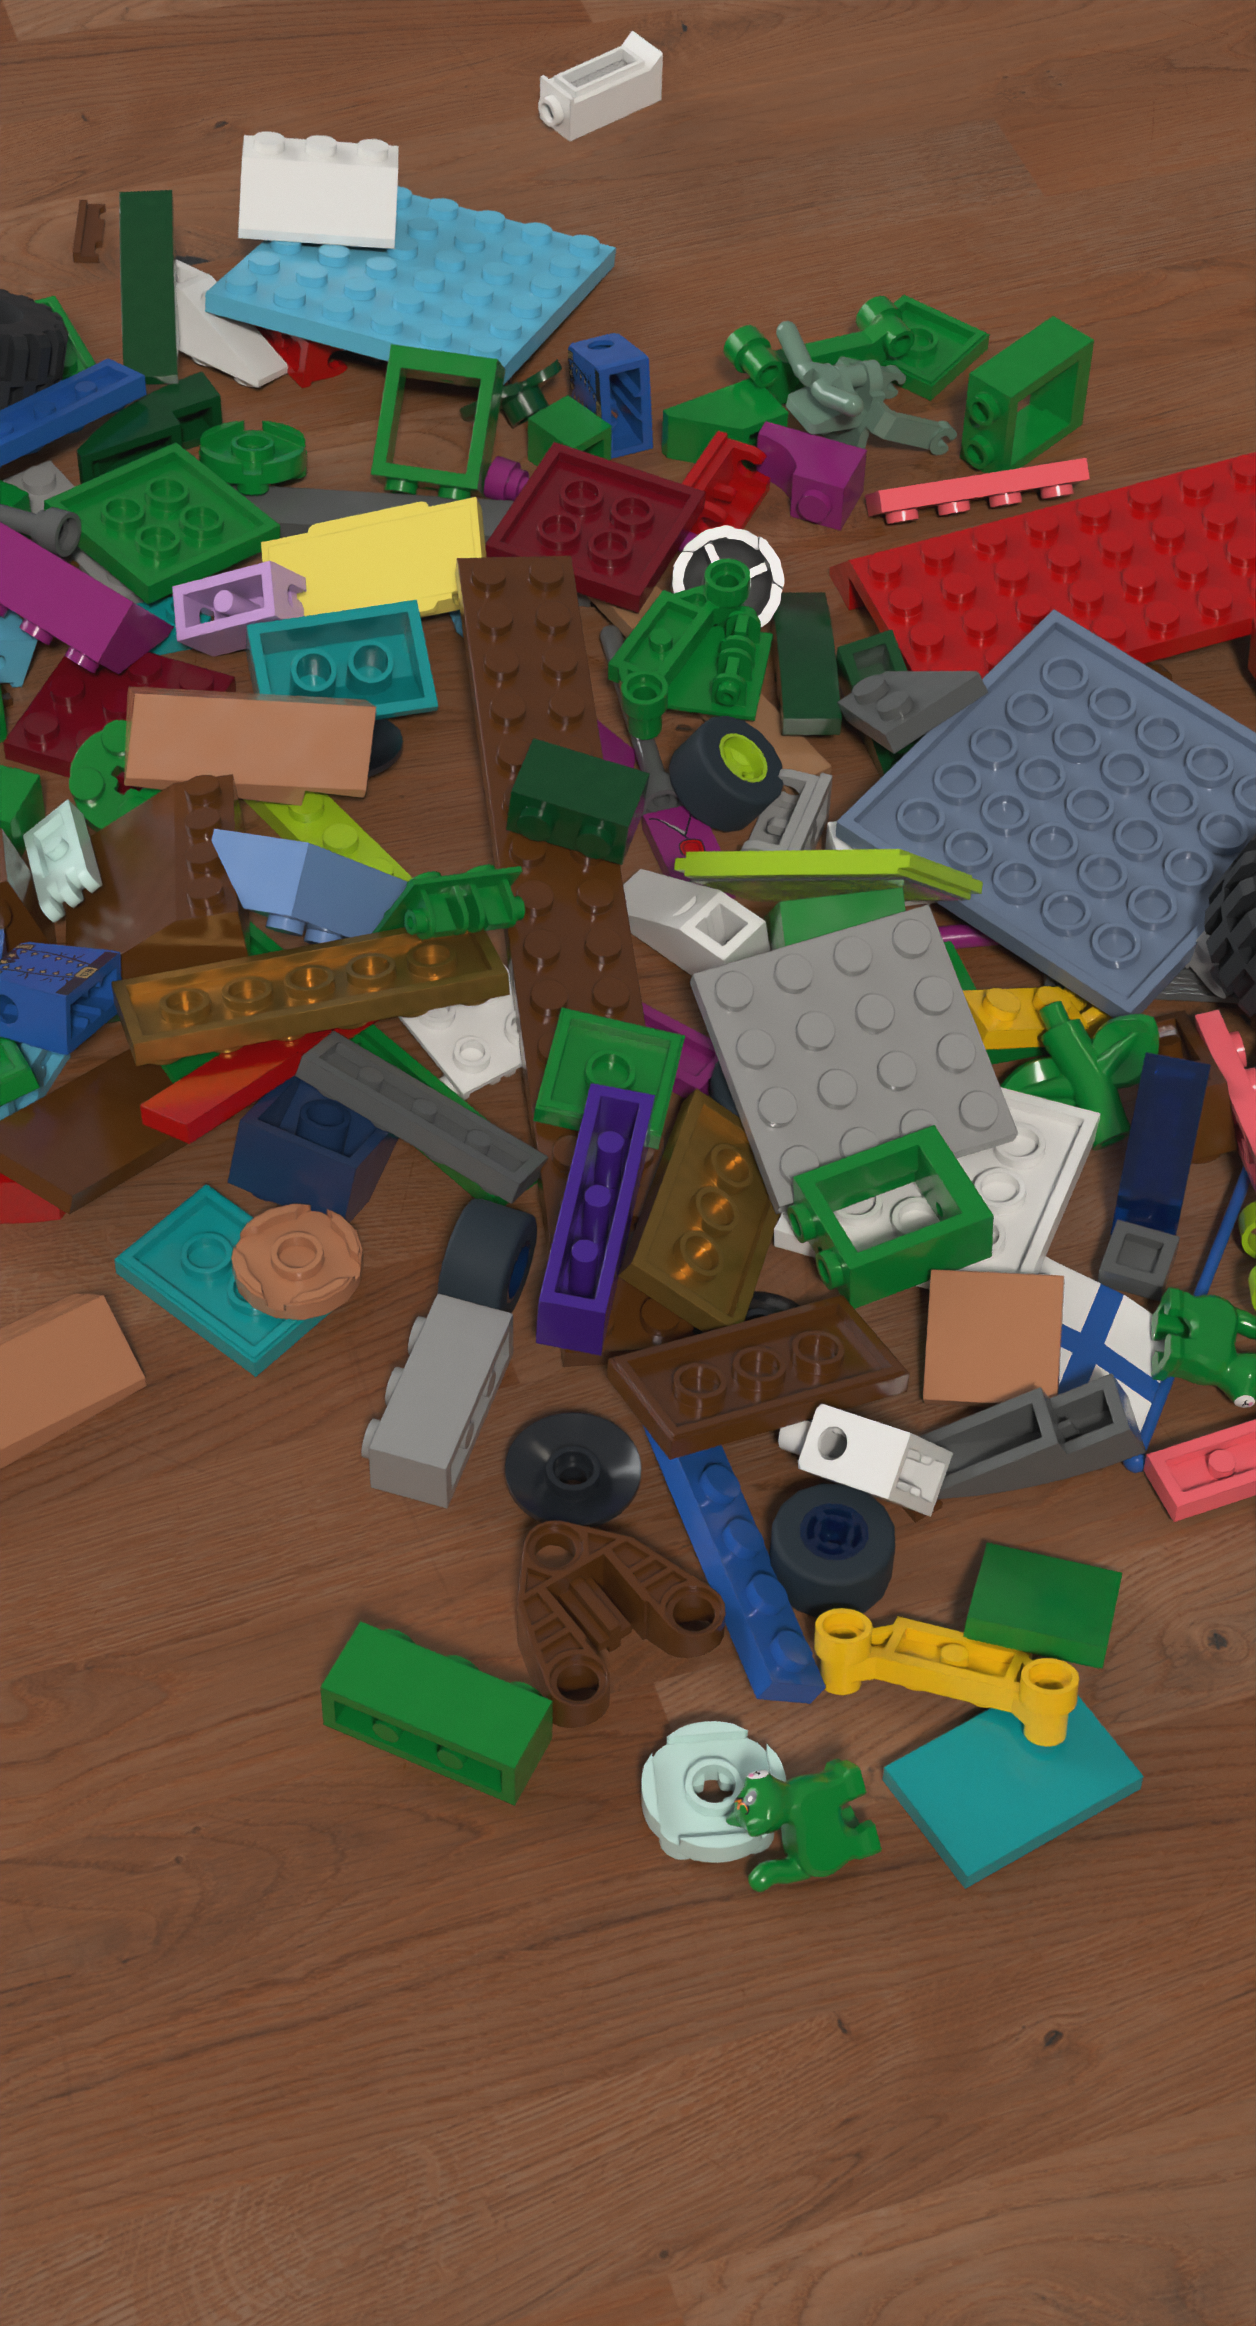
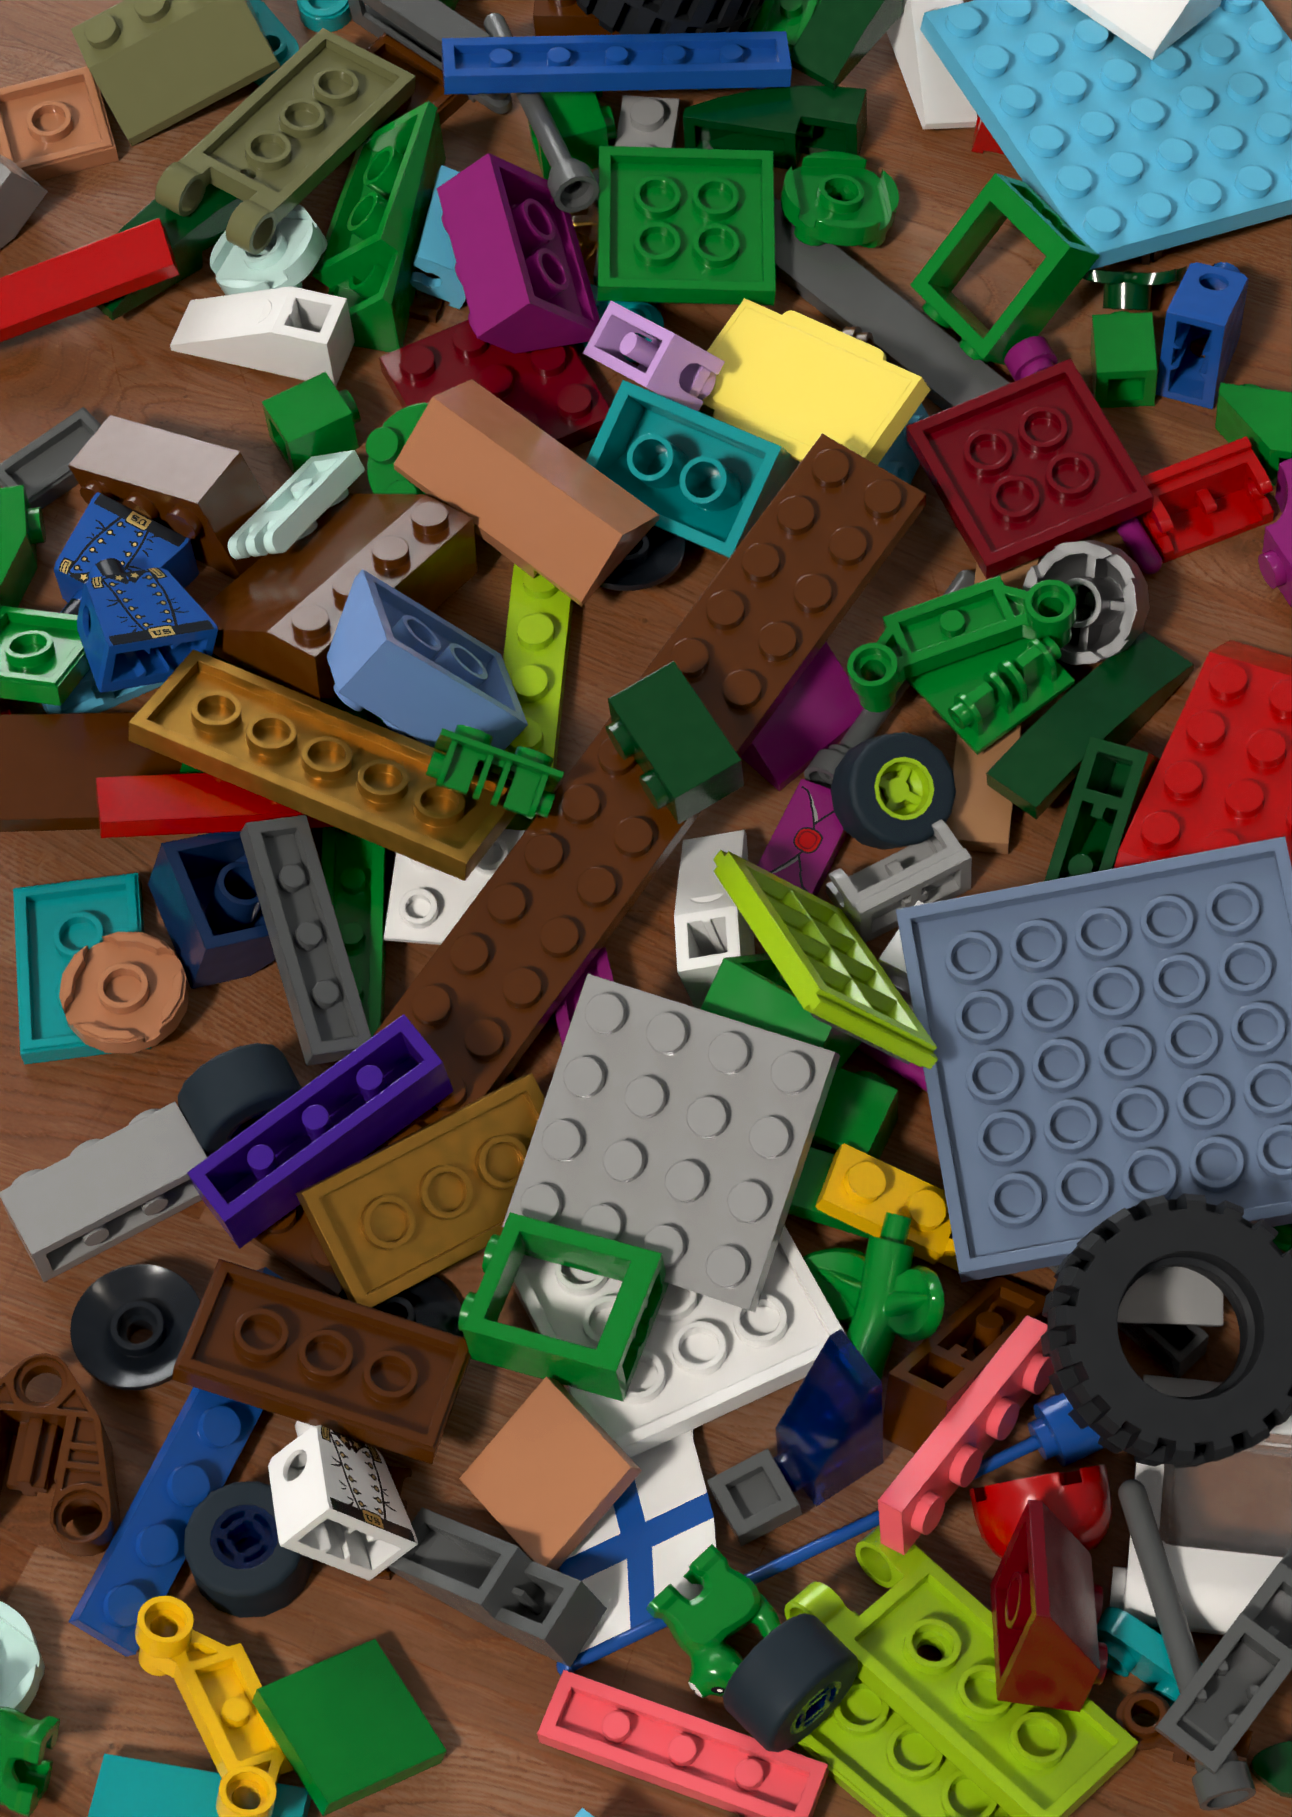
camera: 50 degrees right, 10 degrees up
green tile [533,1007,685,1149] -> none
dark grey wing [837,671,988,754] -> none

